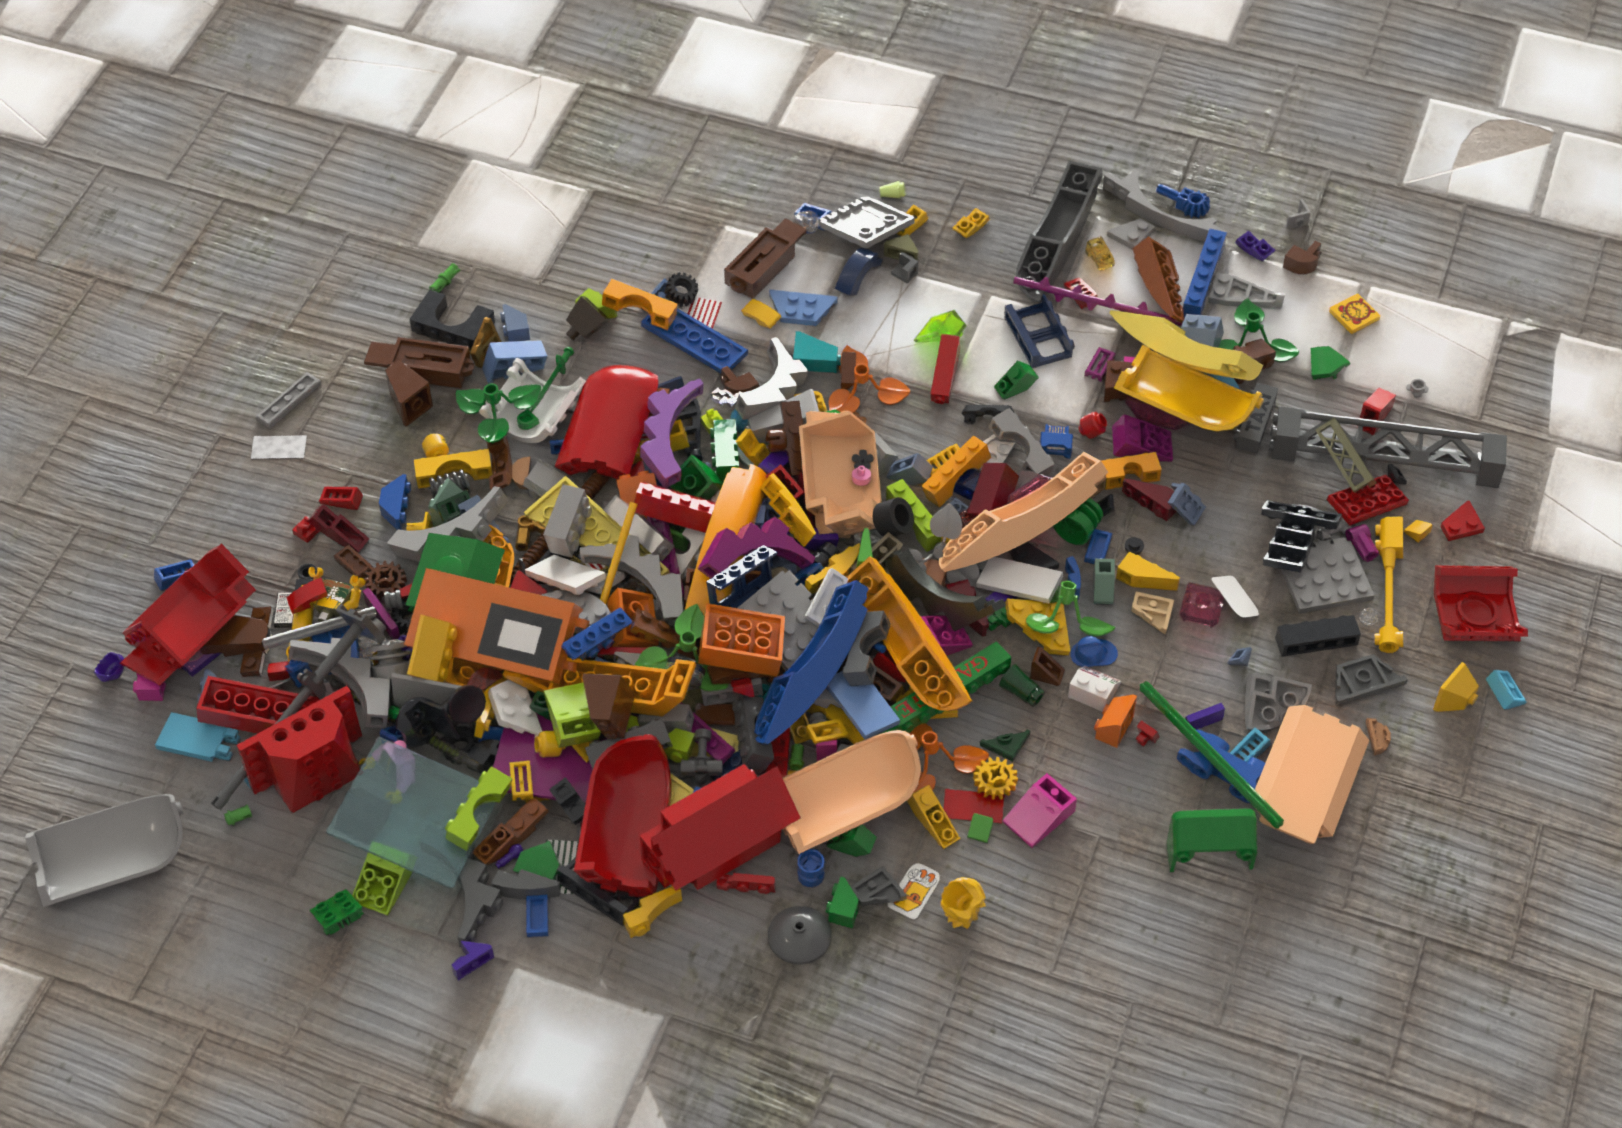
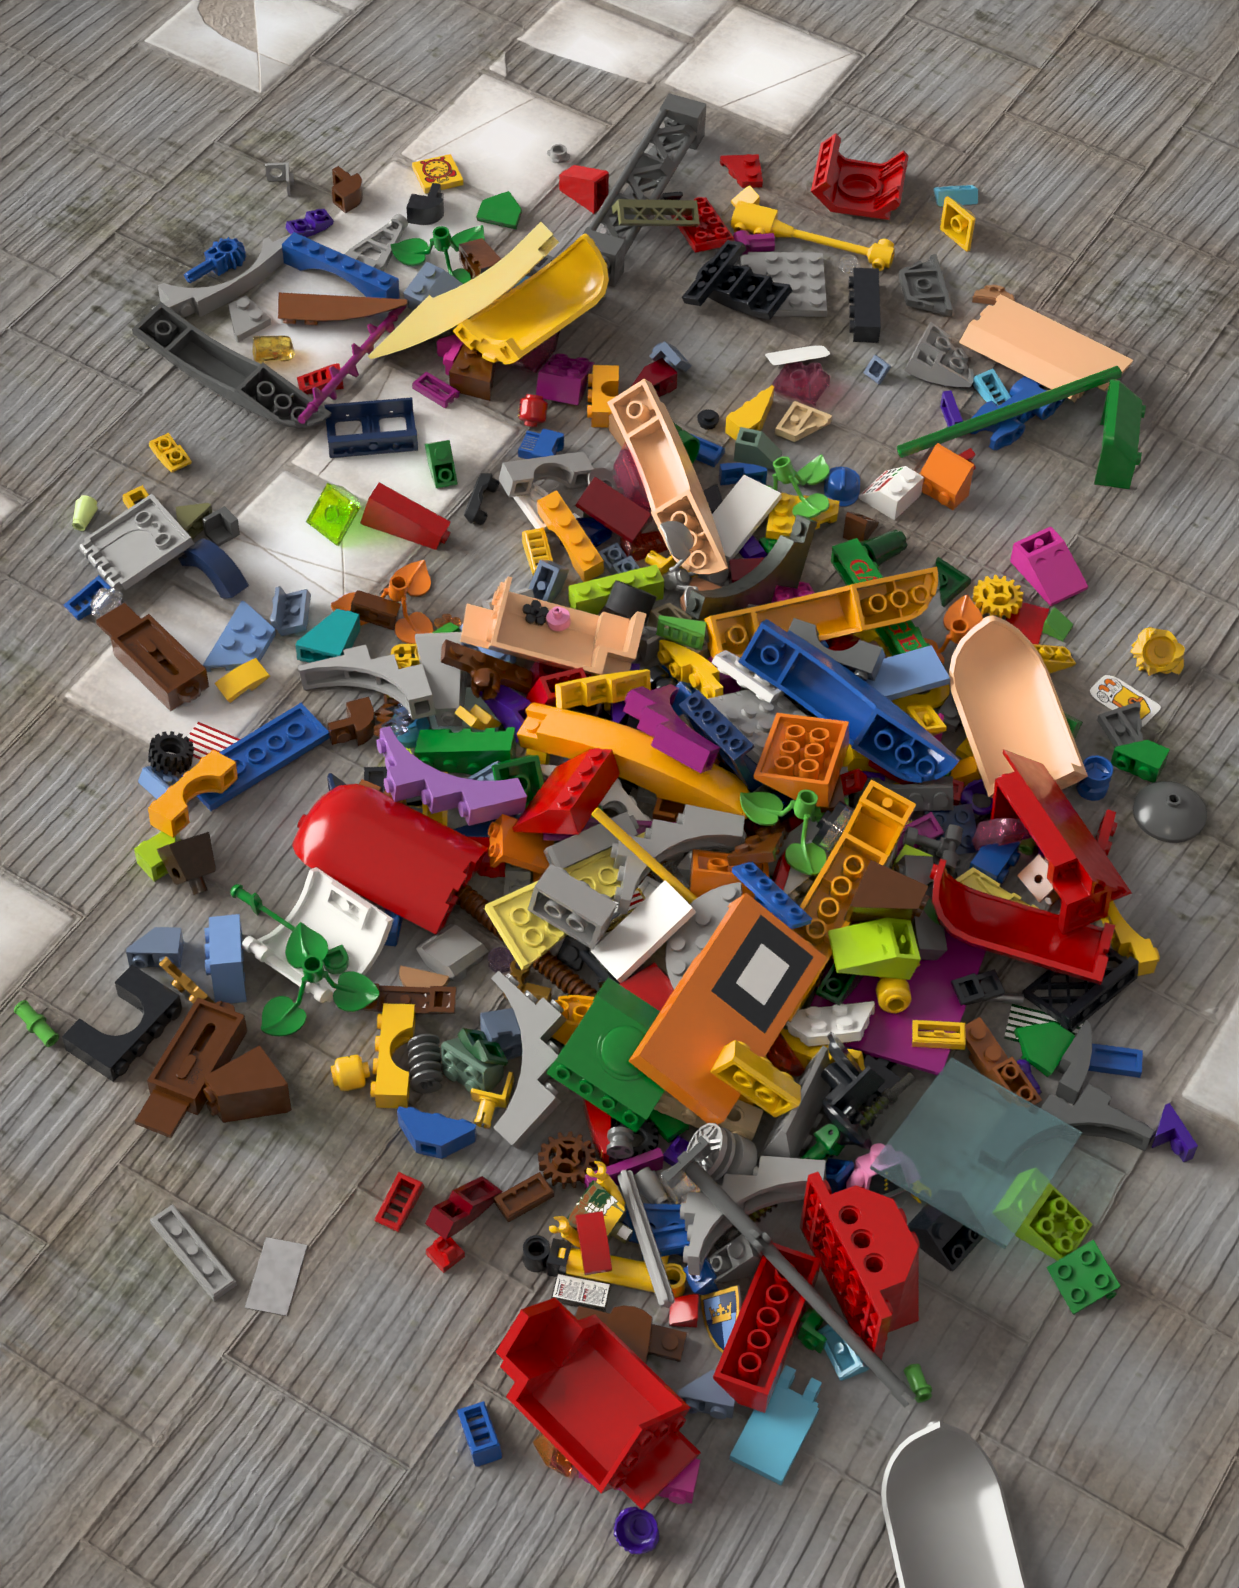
camera: 80 degrees left, 0 degrees up
lime arch [445,766,512,851] -> none
none -> sand blue bracket [270,586,311,636]
none -> black brick [406,183,444,225]

